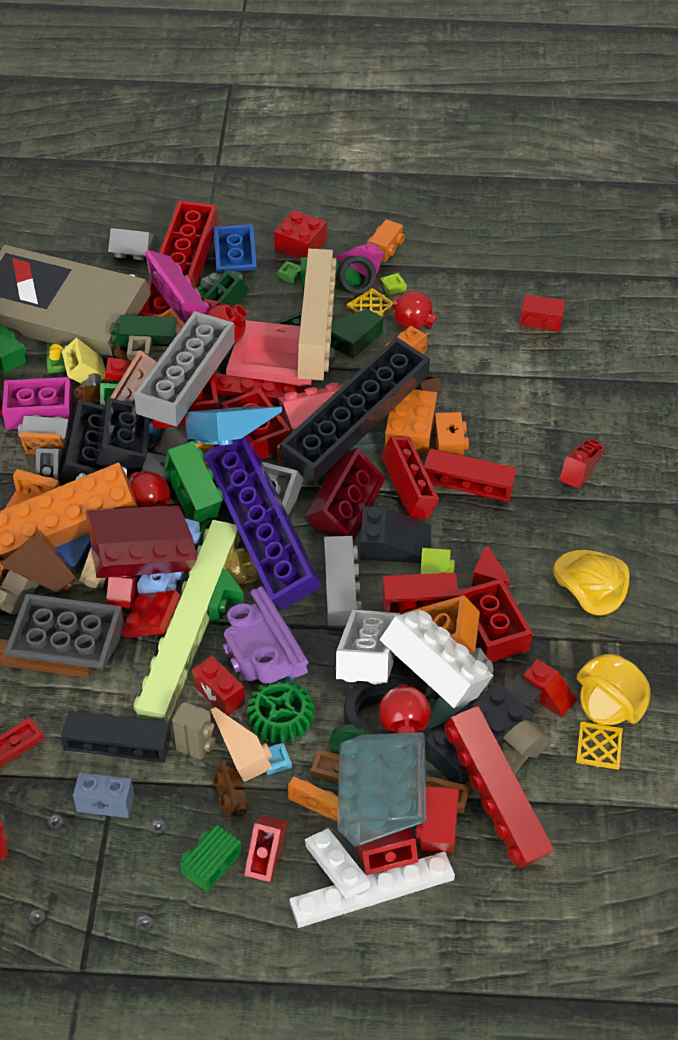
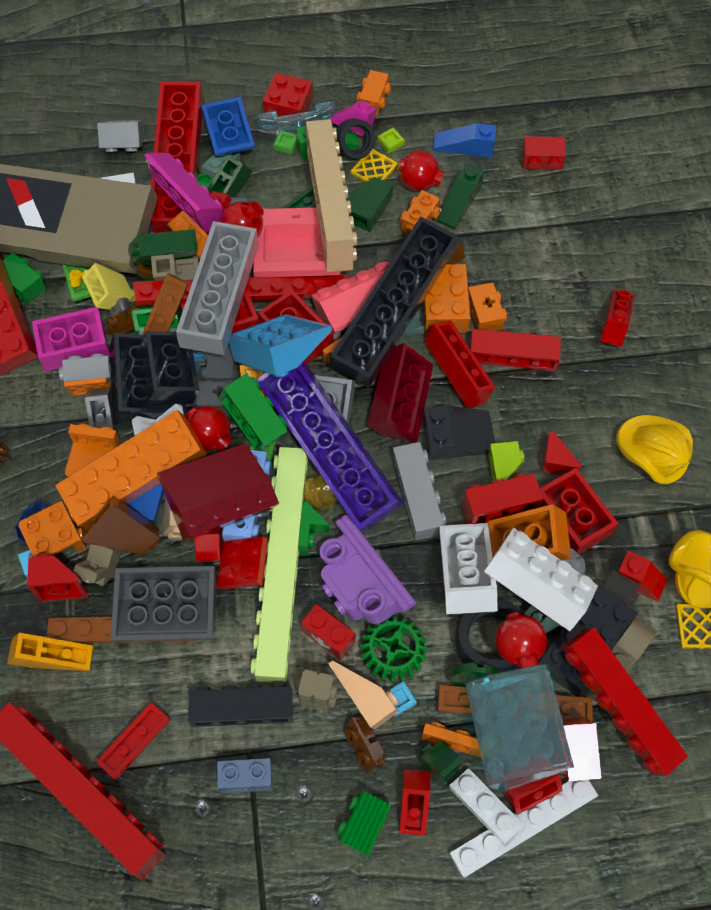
camera: 10 degrees left, 15 degrees up
none -> clear light blue slope [257,101,335,135]
none -> dark green slope [419,741,463,787]
none -> blue slope [433,123,496,157]
none -> dark green slope [437,163,484,230]

